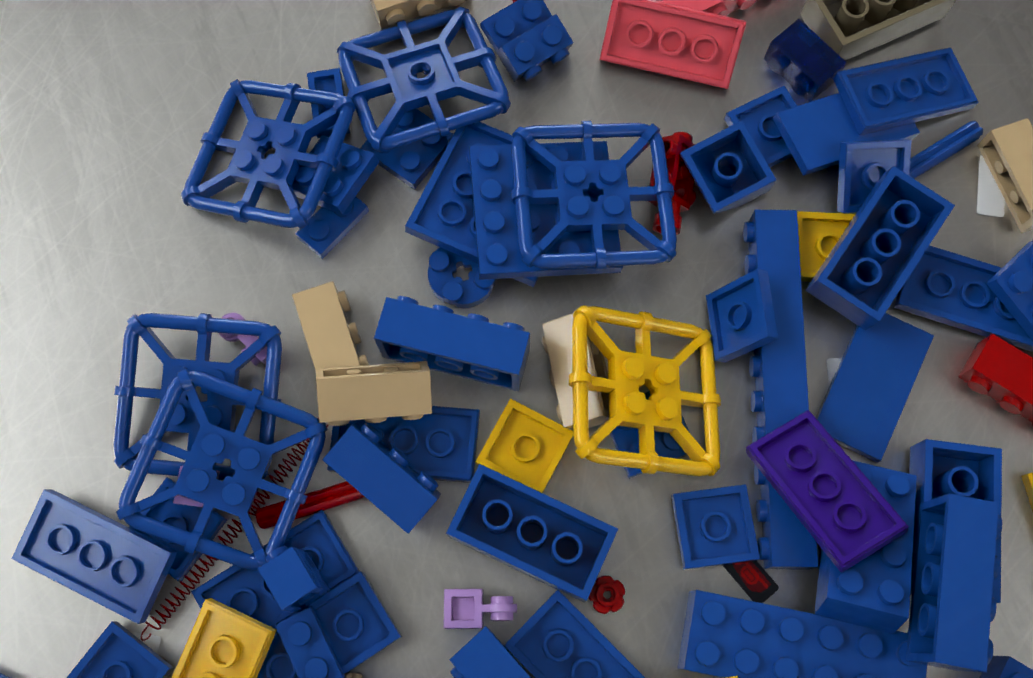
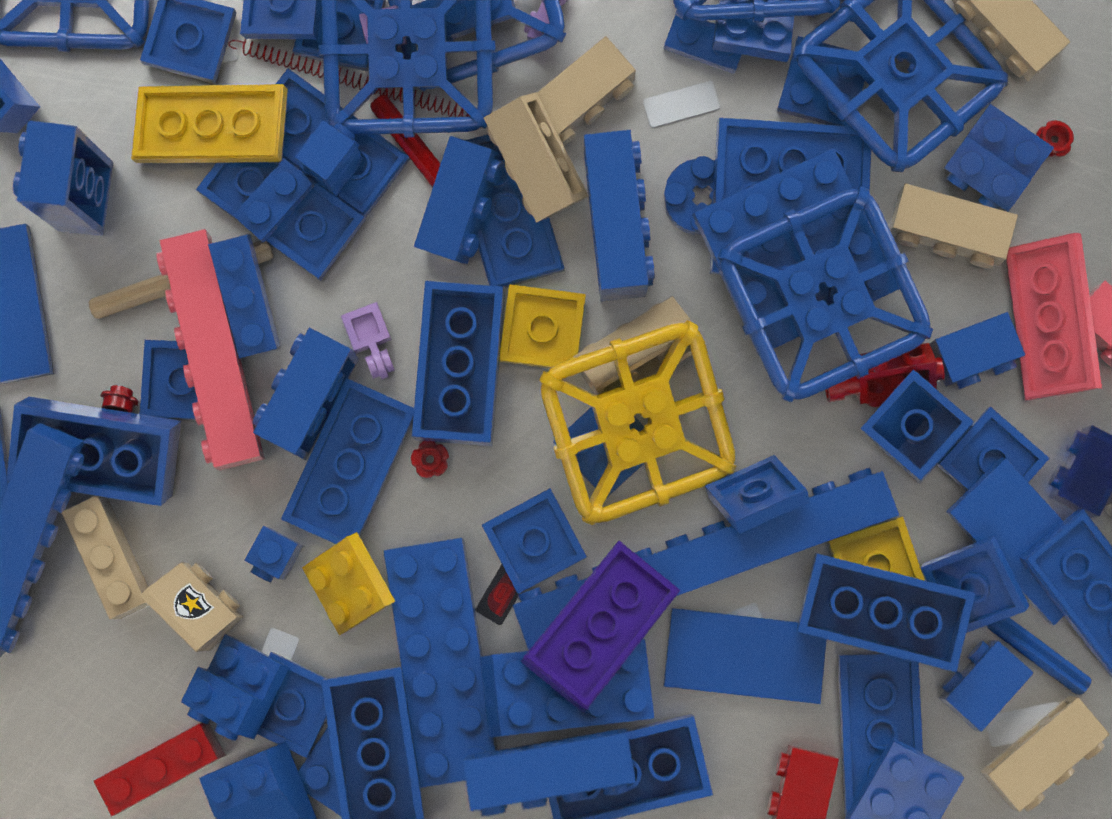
camera: 75 degrees right, 10 degrees up
none -> white sticker [643,81,720,127]
none -> tan brick [889,183,1018,268]
none -> blue brick [930,312,1025,390]
none -> blue brick [939,640,1034,732]

